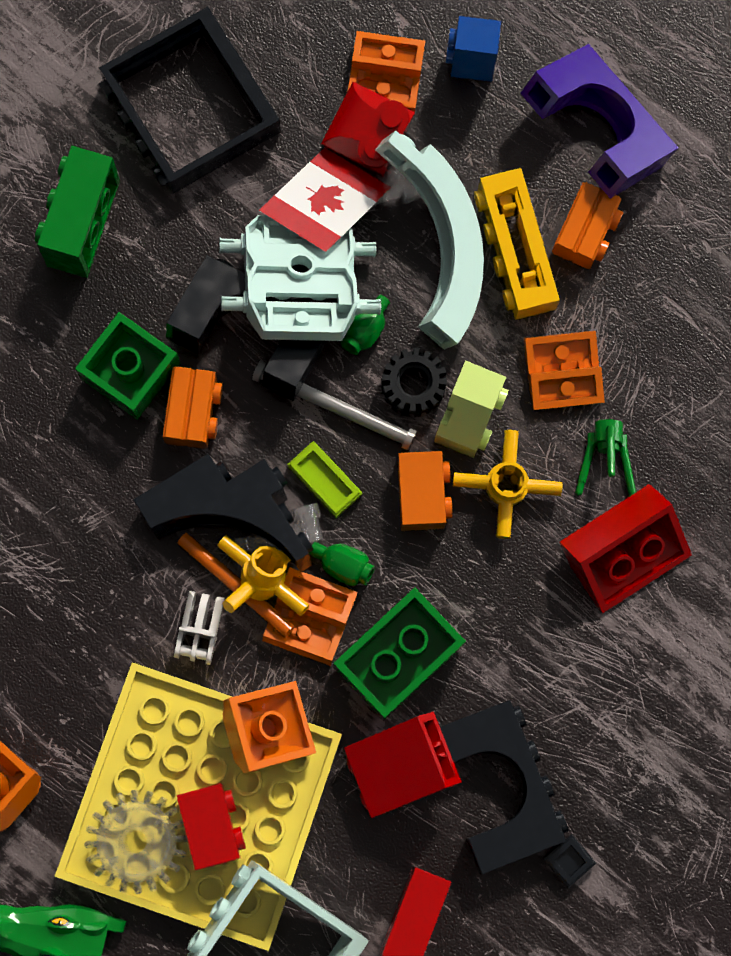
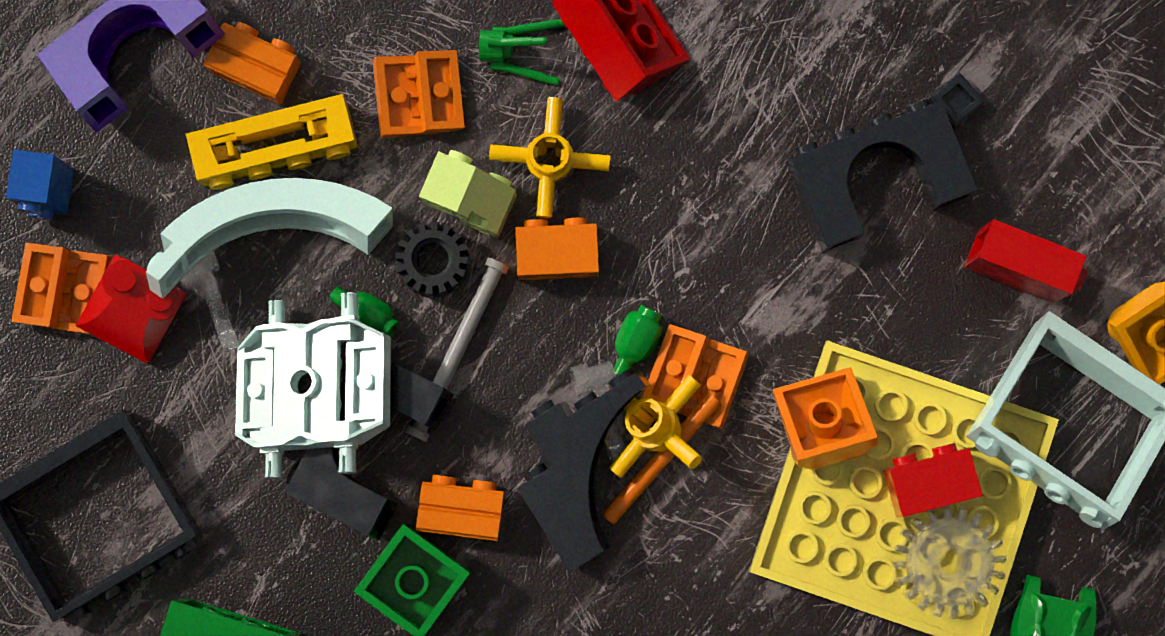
camera: 85 degrees left, 5 degrees up
white arm [174,591,225,665] -> none
sticker [259,148,391,252] -> none
lime tile [287,441,363,518] -> none
green brick [333,587,466,721] -> none
red brick [344,712,462,818] -> none

